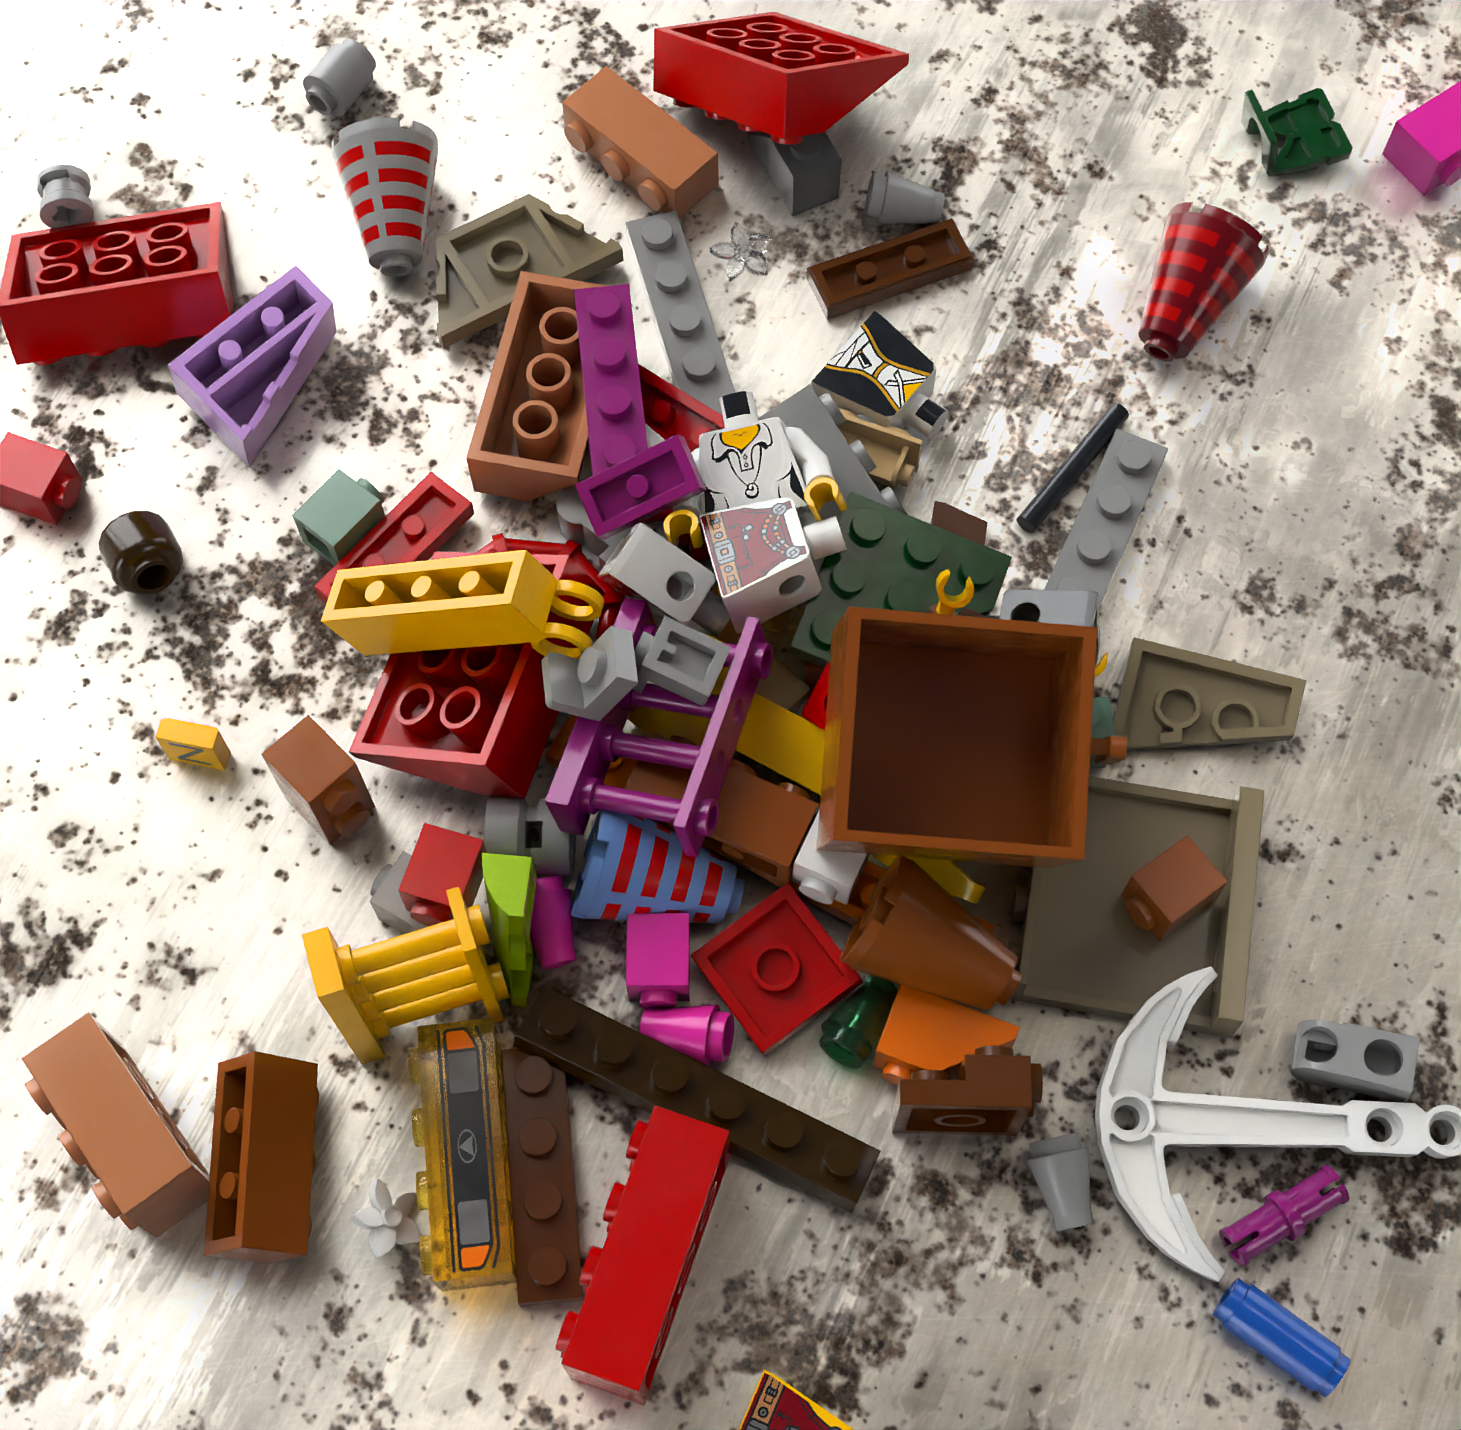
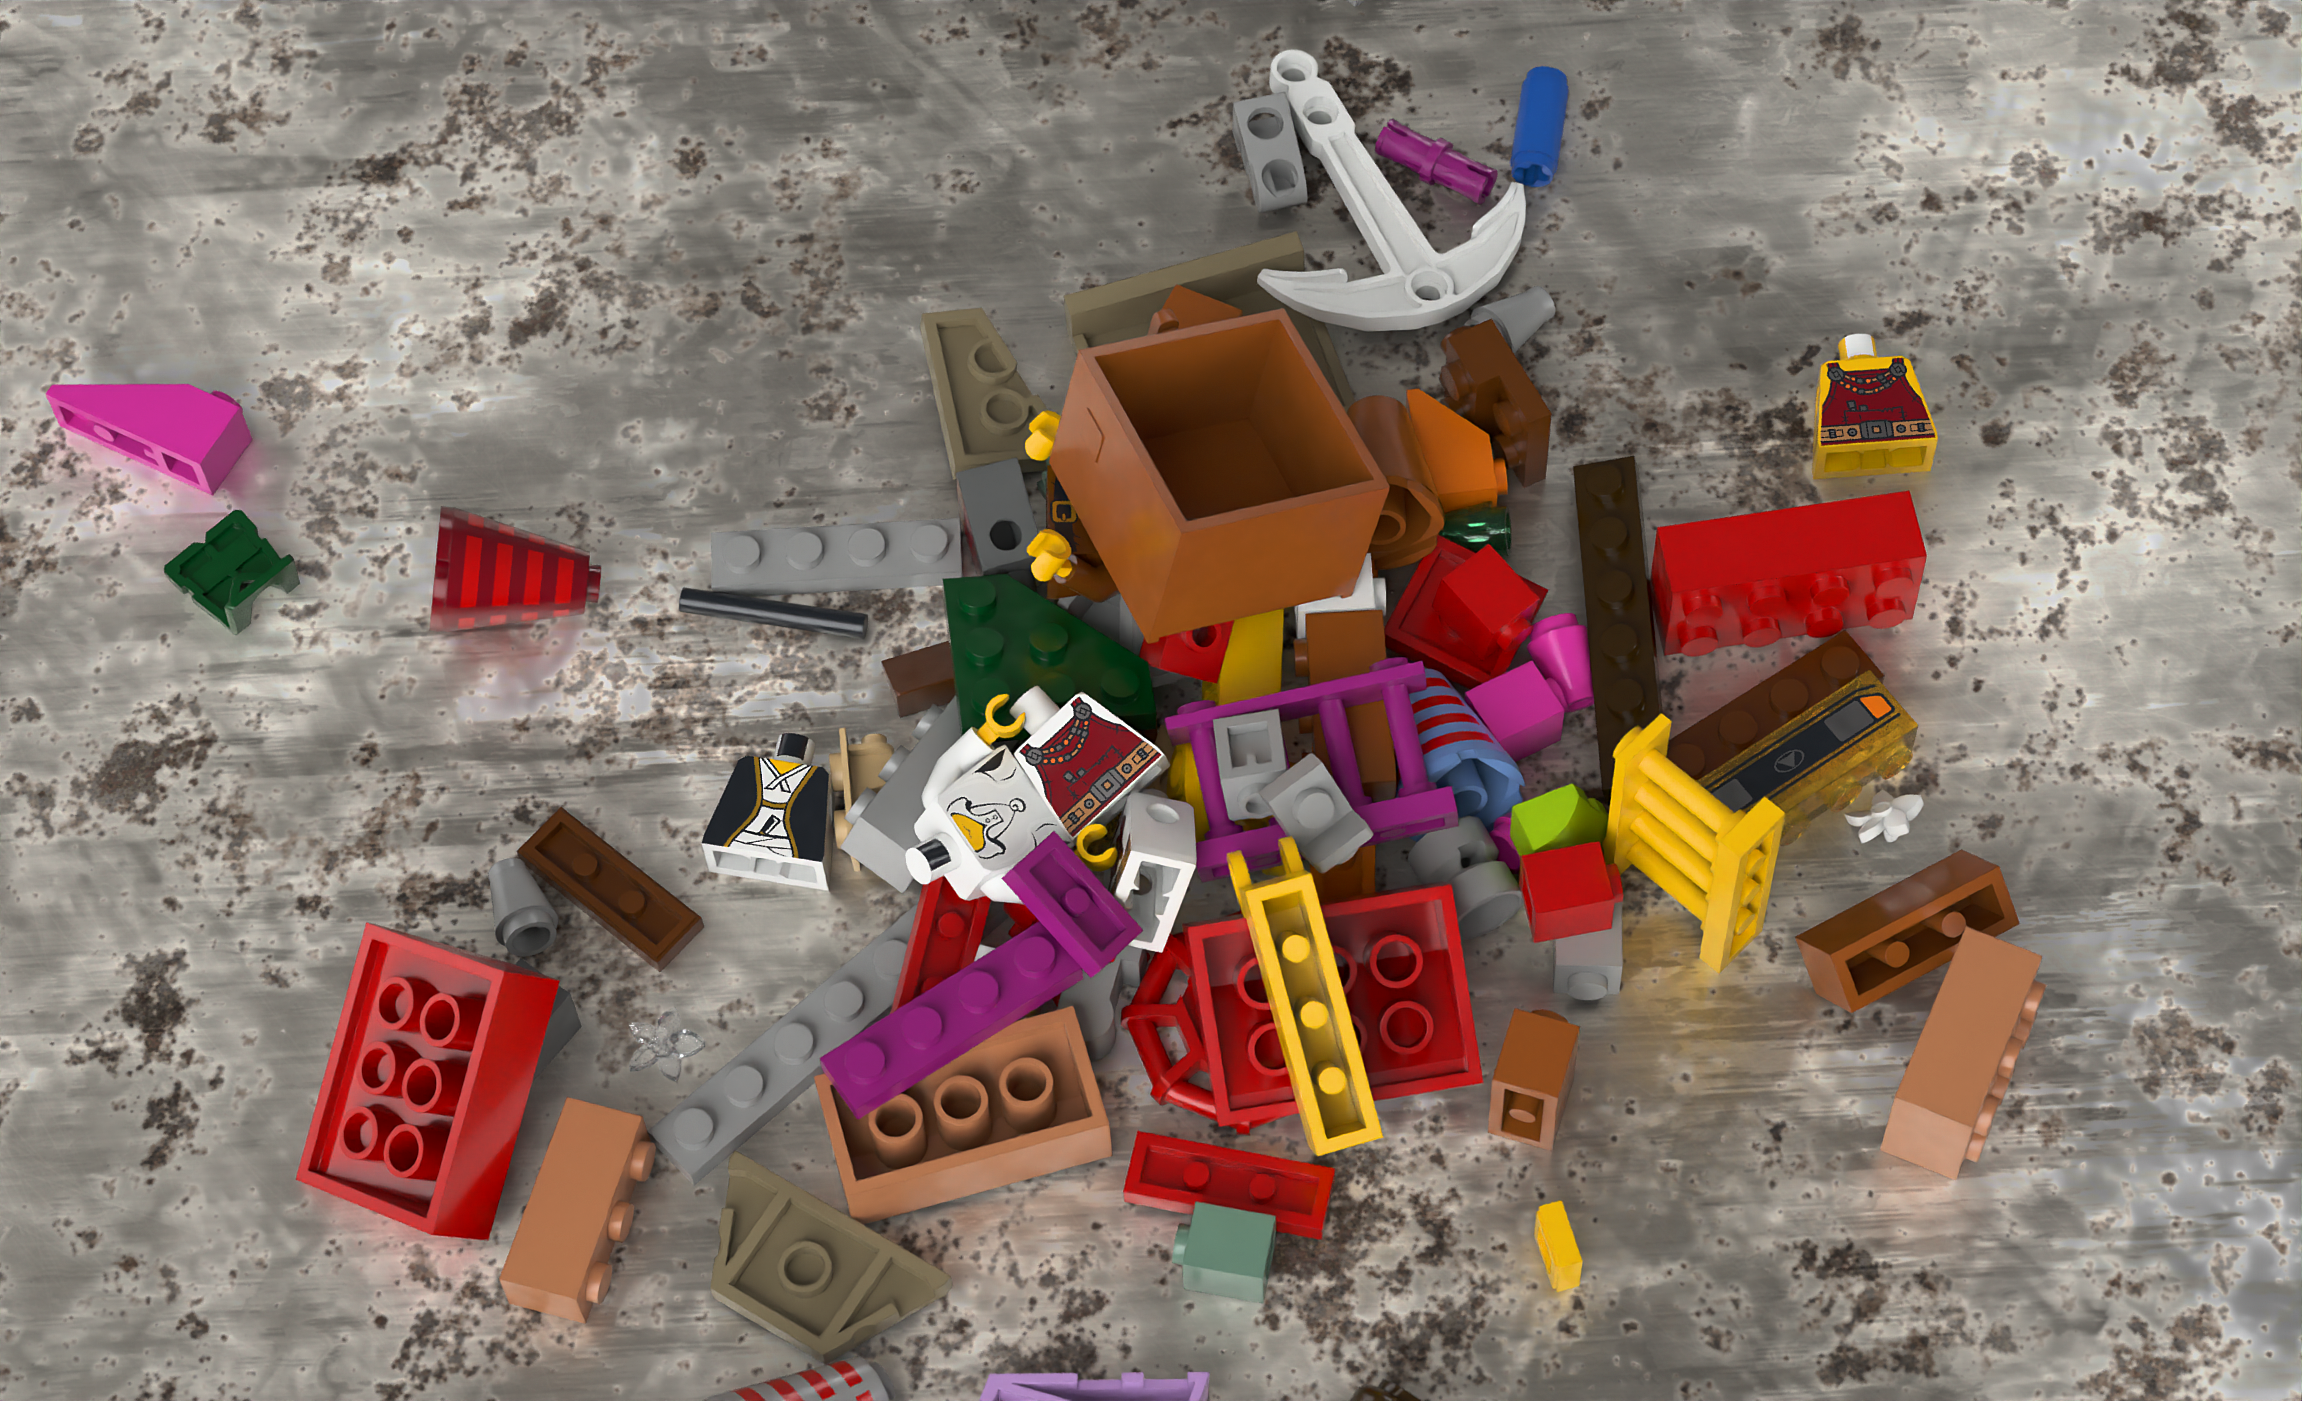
camera: 115 degrees left, 5 degrees down
none -> red brick [1431,544,1540,661]

